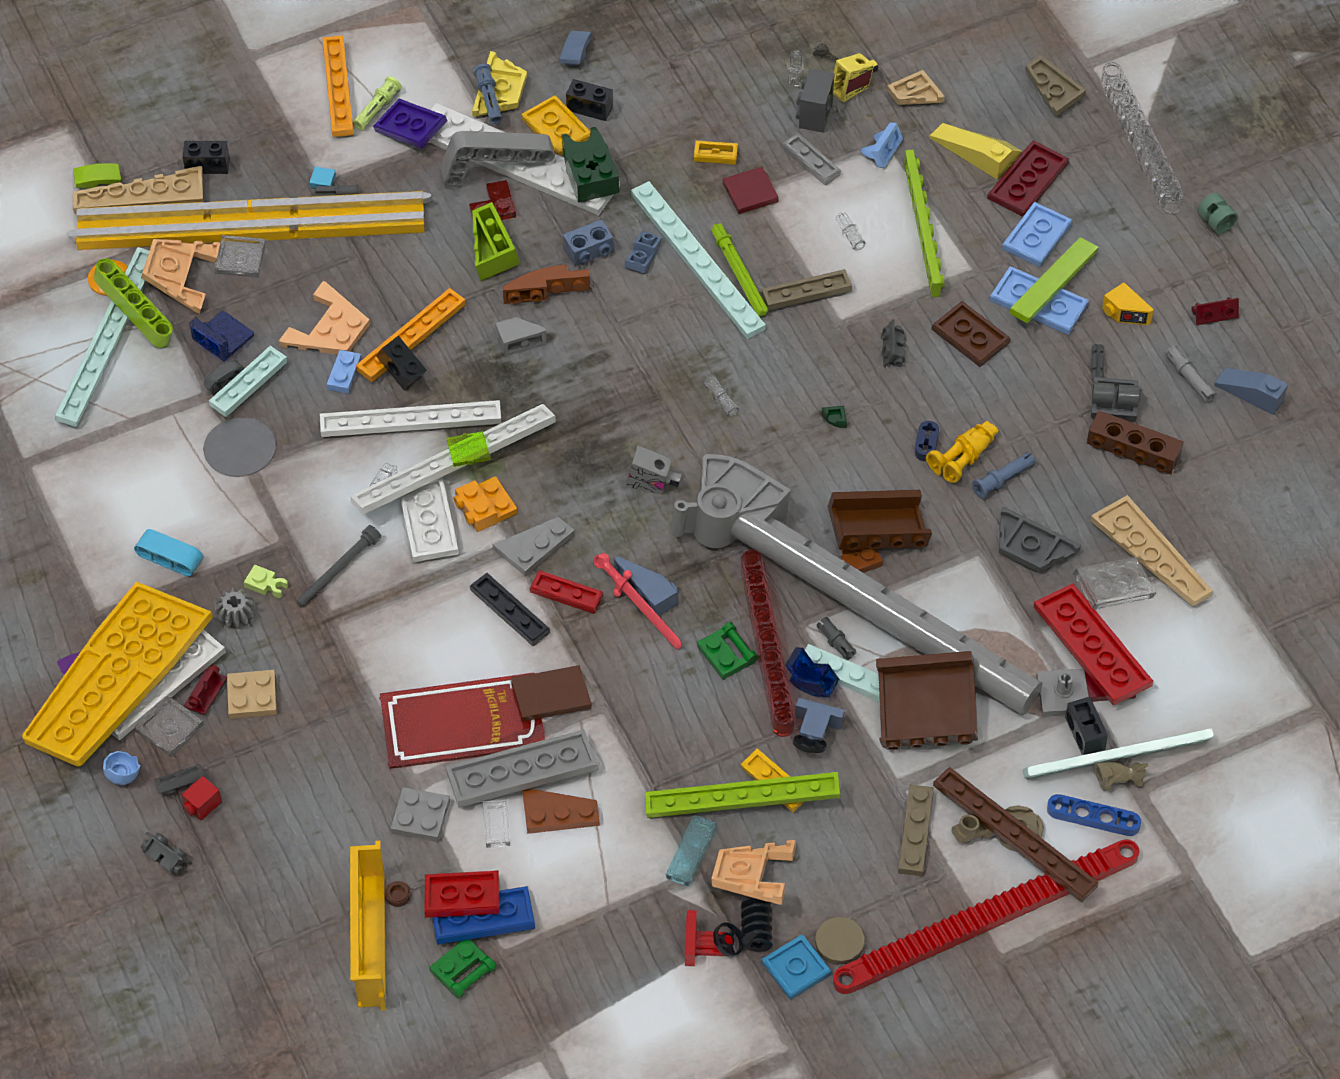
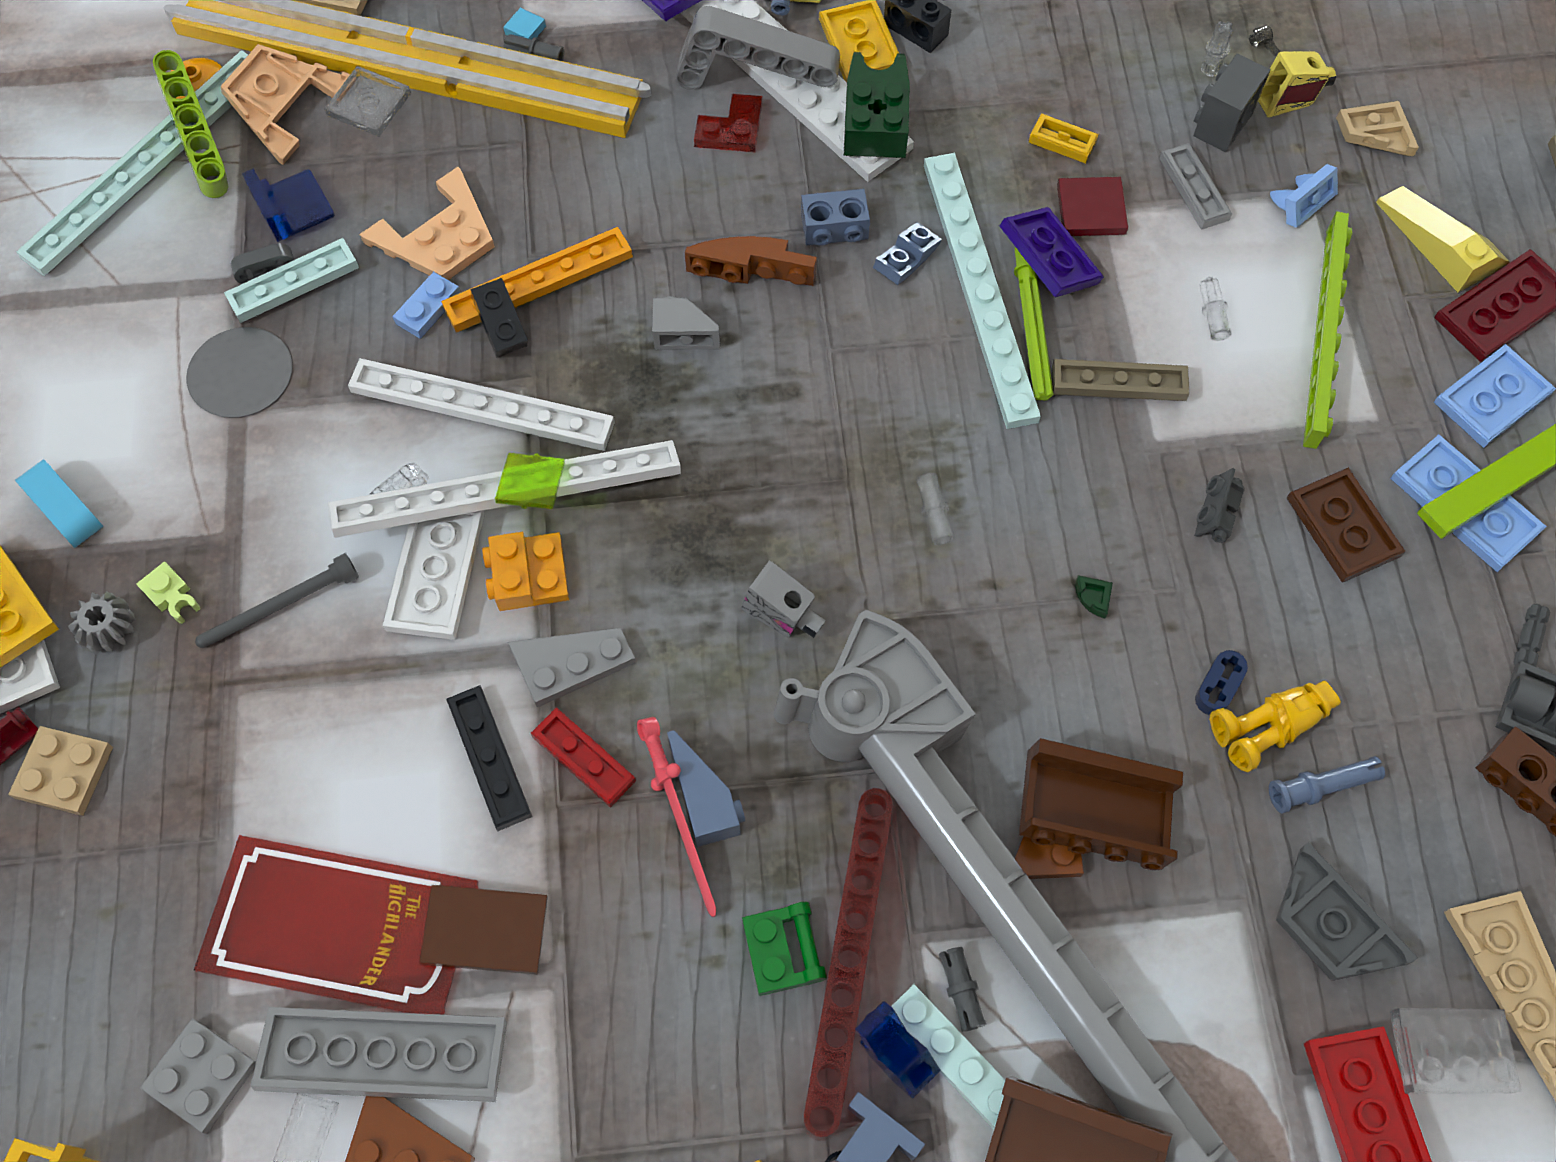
camera: 20 degrees right, 10 degrees up
lime wedge [472,202,520,281] -> none
none -> dark purple tile [999,207,1104,298]

